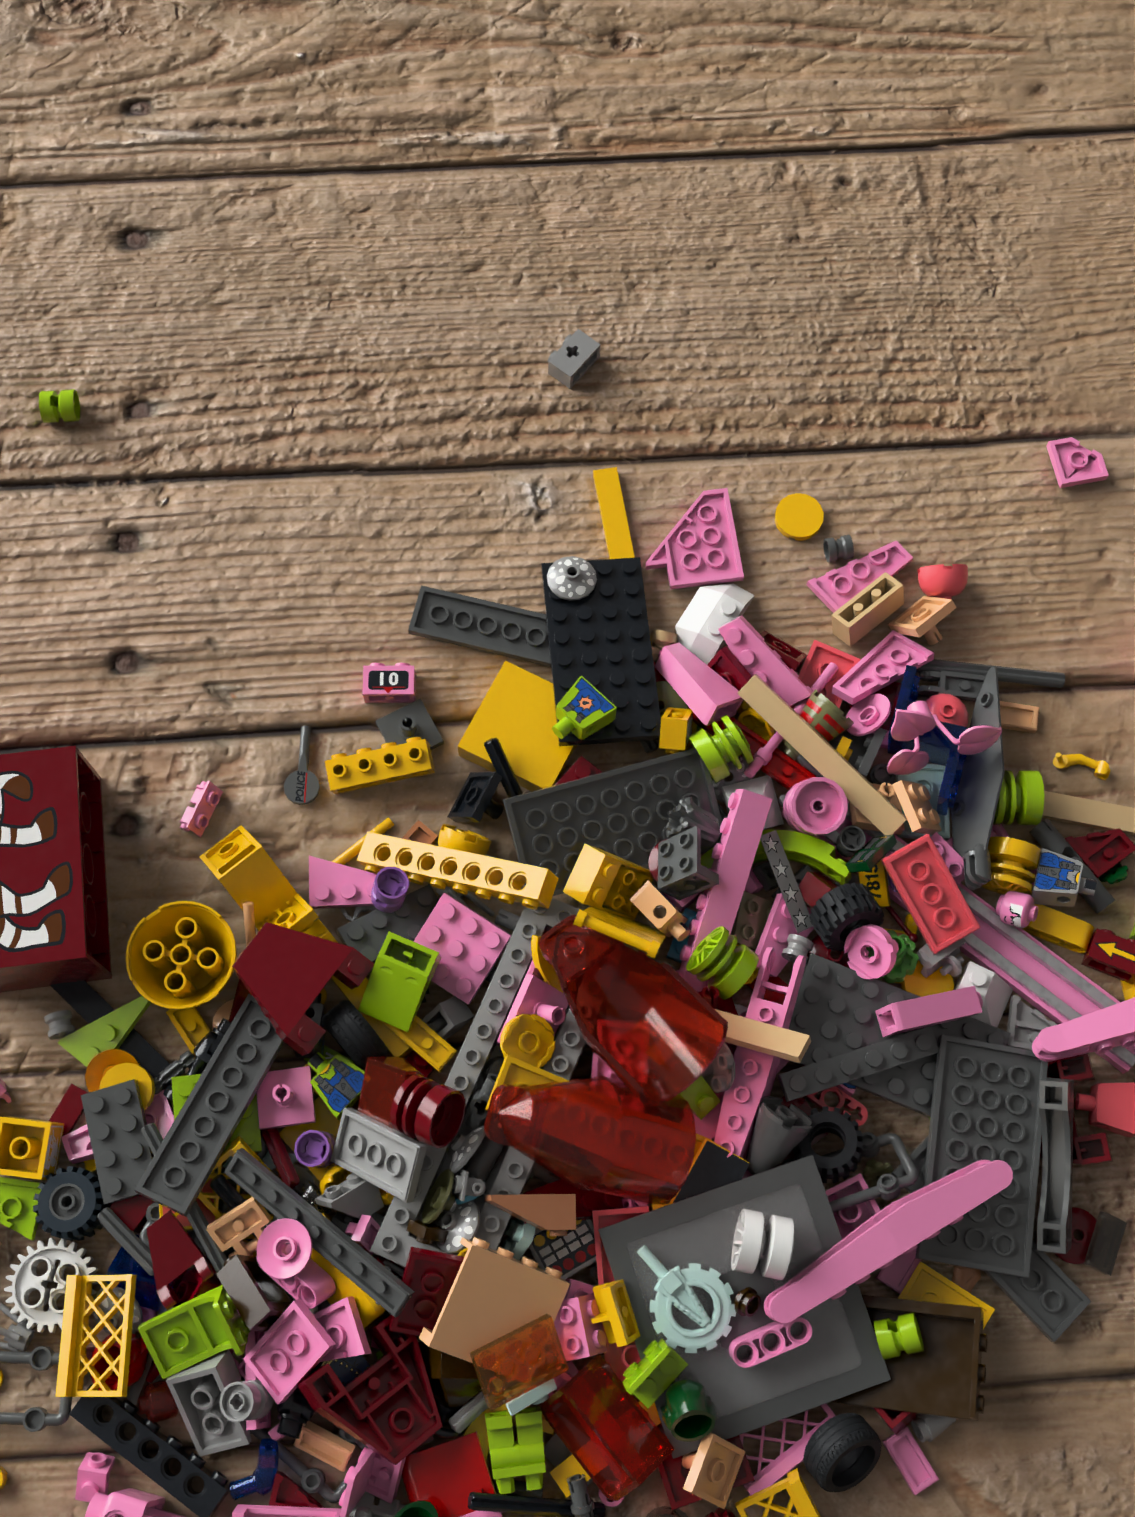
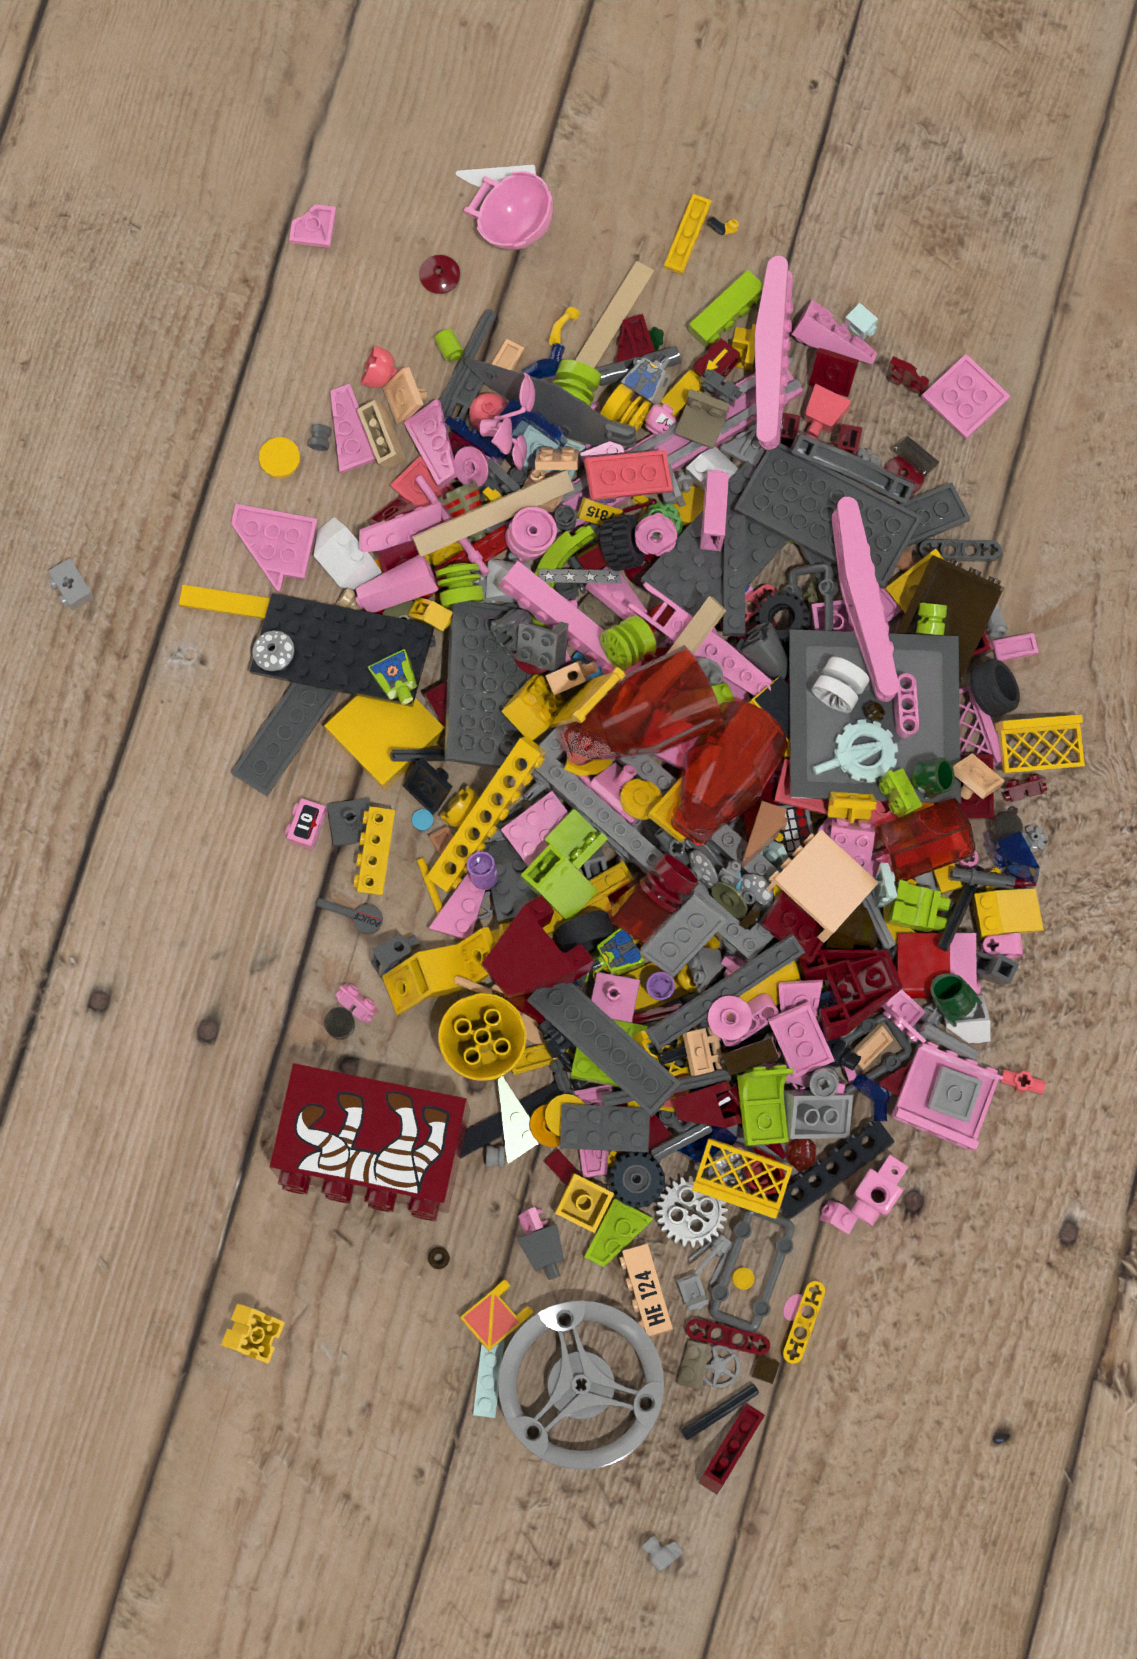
camera: 65 degrees left, 5 degrees up
clear orange plate [470,1314,569,1410] -> none
light grey wheel [781,934,814,965] -> none
dark green tile [846,834,897,873] -> none
none -> clear smoke wheel [324,1007,356,1040]
none -> dark grey torso [369,934,420,978]
none -> medium azure piece [412,809,433,831]
none -> dark red dish [419,255,460,294]
none -> lime brick [434,329,464,362]
none -> clear blue arm [522,343,565,379]
none -> lime bracket [545,809,608,869]
none -> dark tan bracket [675,389,730,449]
none -> dark grey hinge [699,369,742,407]
none -> light grey plant [856,448,881,466]
none -> dark grey beam [919,540,1002,562]

